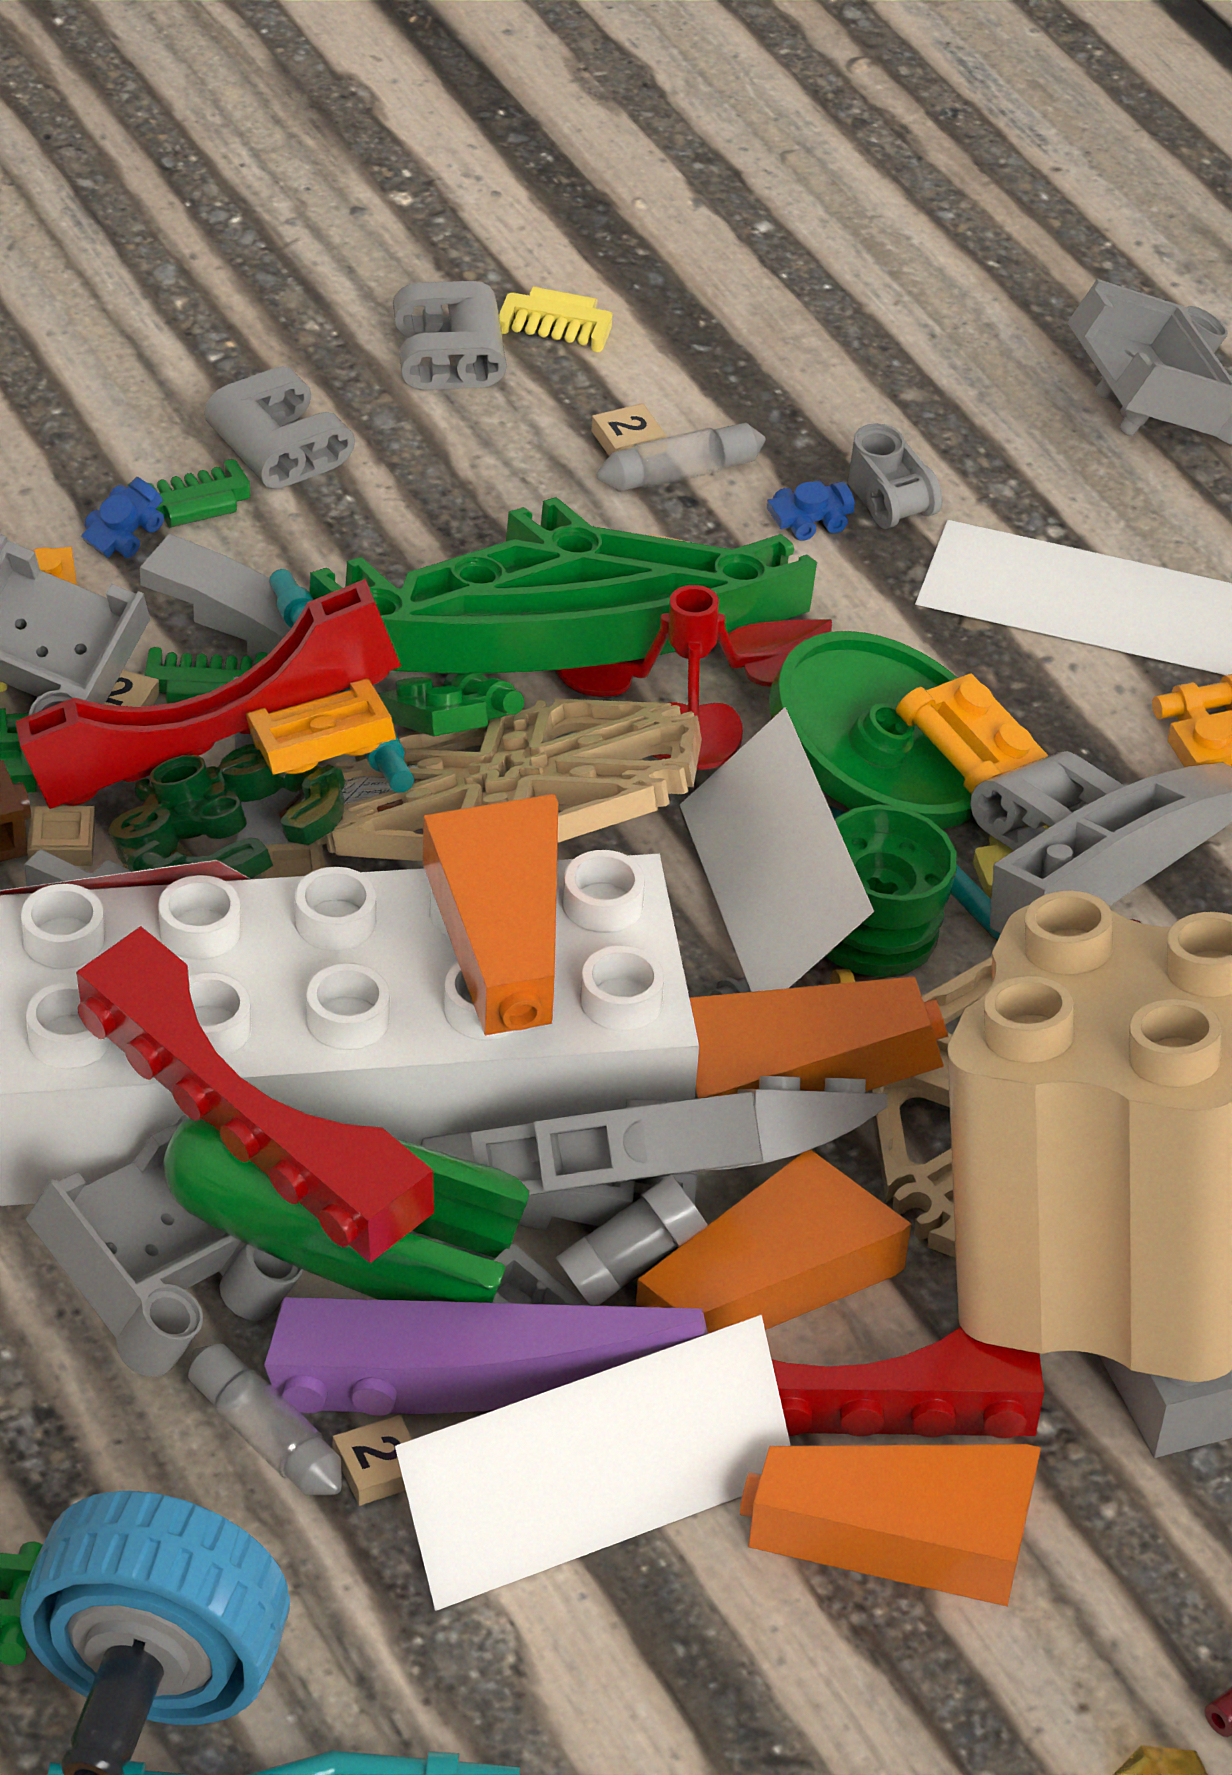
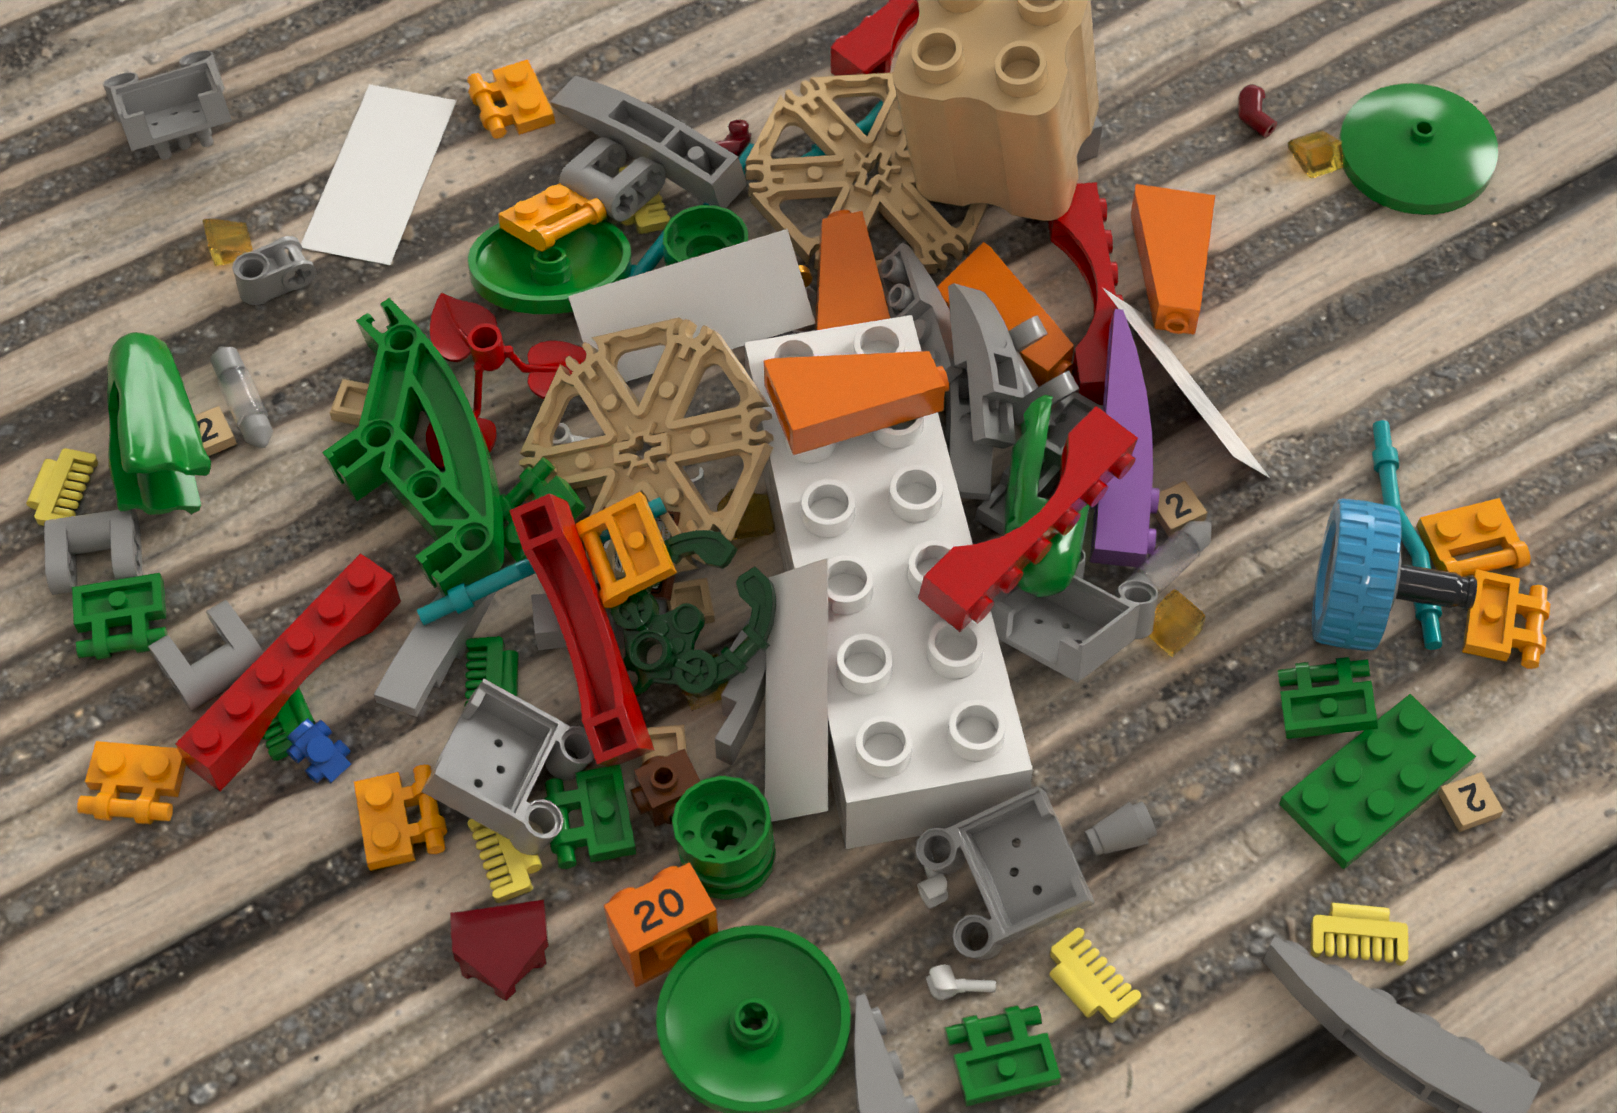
camera: 90 degrees left, 15 degrees up
blue piece [767,481,855,541] -> none
none -> green plate [72,573,168,660]
none -> light orange plate [77,741,186,824]
none -> green piece [107,332,211,515]
none -> red arch [175,553,401,792]
none -> clear yellow slope [202,219,253,266]
none -> clear yellow slope [1149,588,1206,657]

